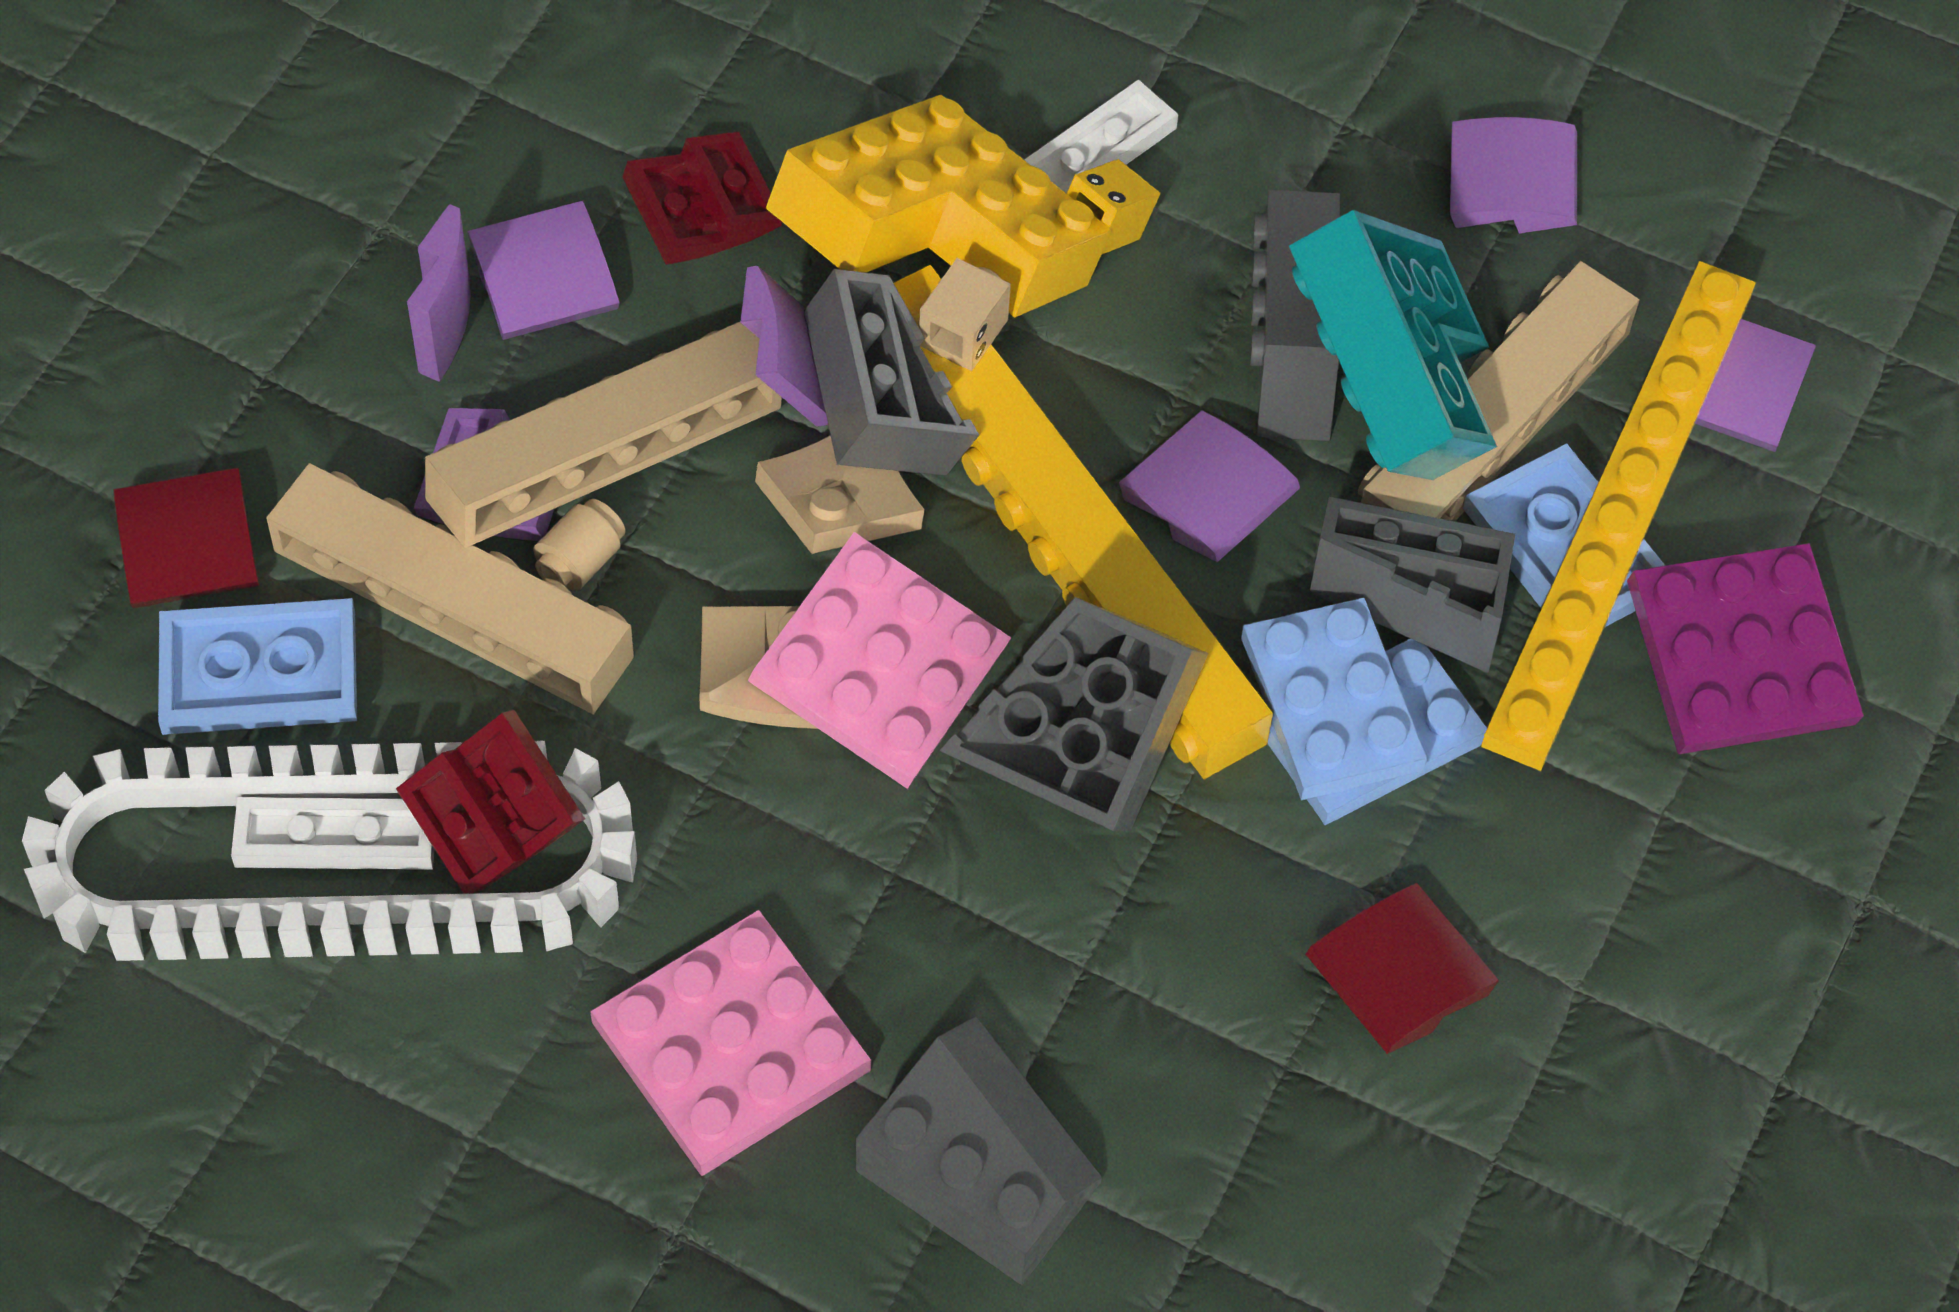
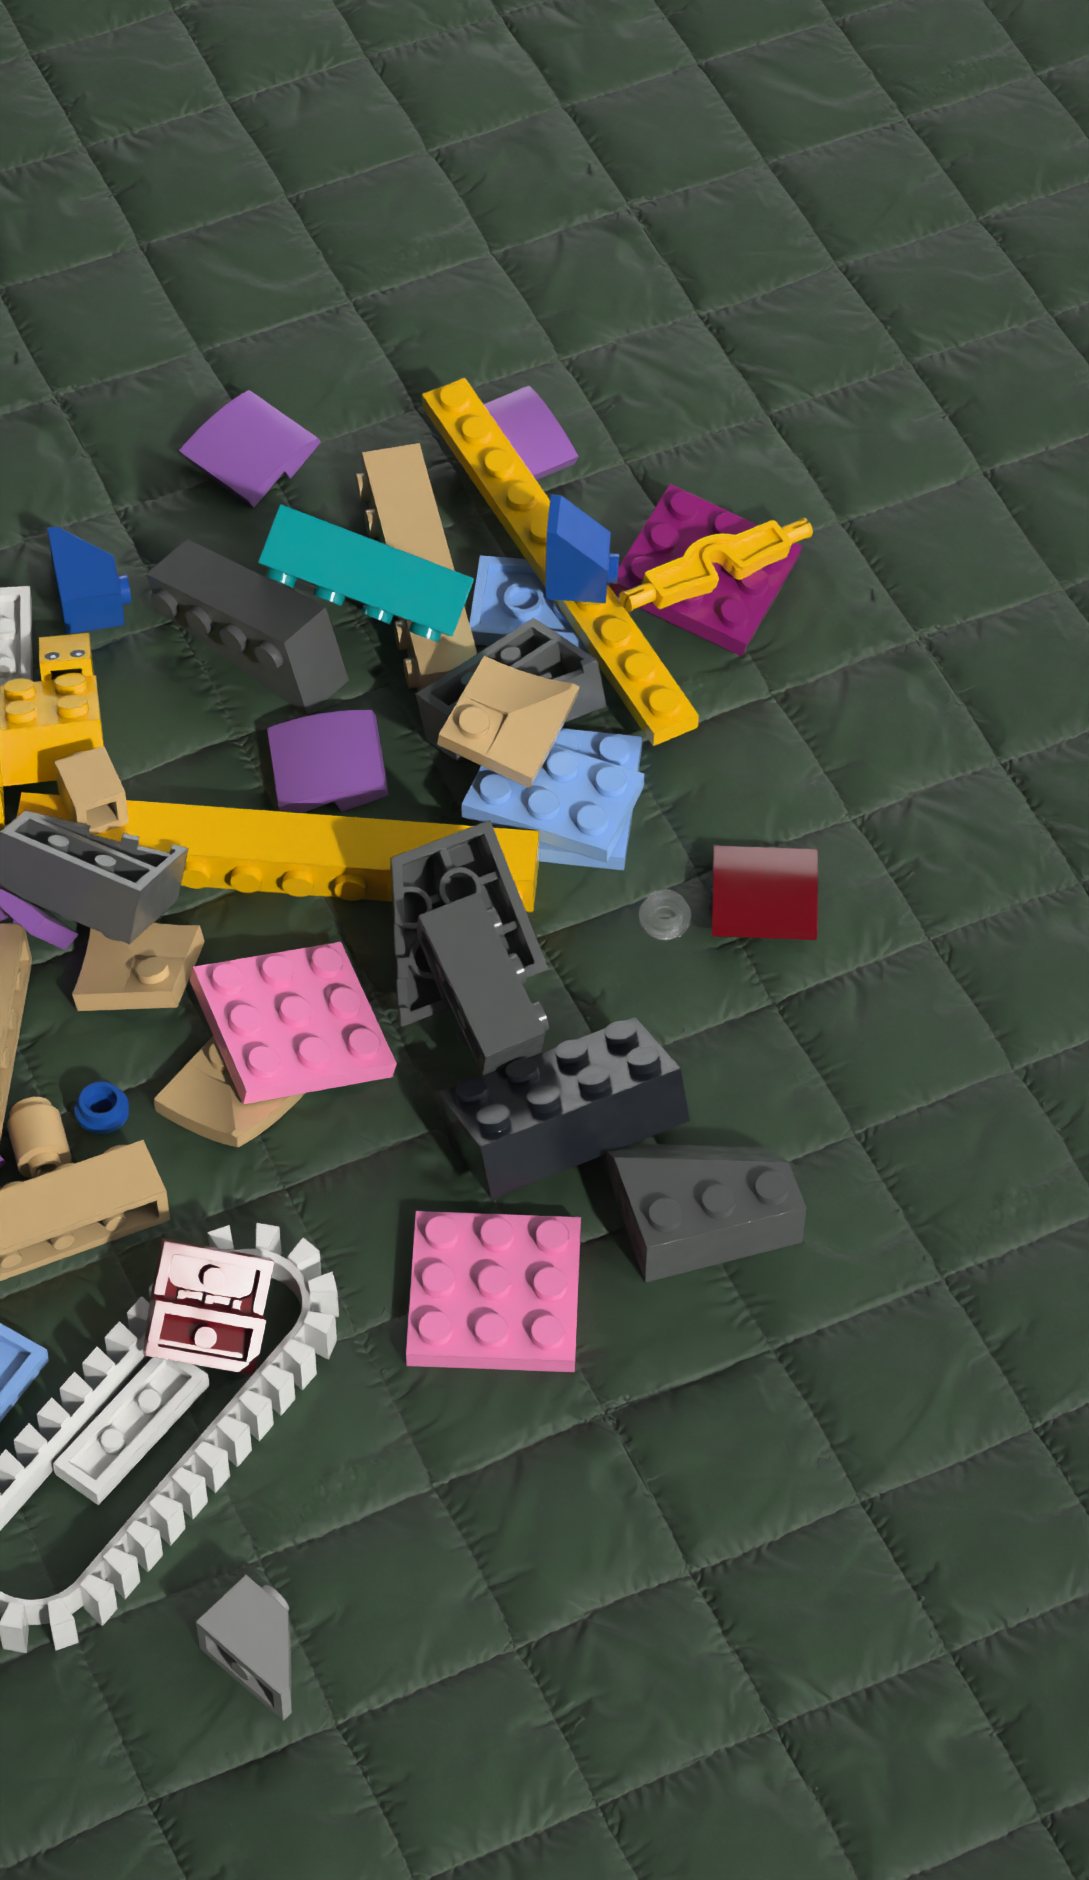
camera: 50 degrees left, 5 degrees down
none -> blue slope [47,526,132,634]
none -> blue plate [74,1082,129,1134]
none -> light grey slope [196,1575,292,1721]
none -> dark grey wedge [417,892,549,1078]
none -> tan plate [437,656,580,789]
none -> black brick [439,1017,690,1199]
none -> blue slope [546,494,620,603]
none -> yellow piece [619,518,813,612]
none -> clear plate [639,889,691,940]

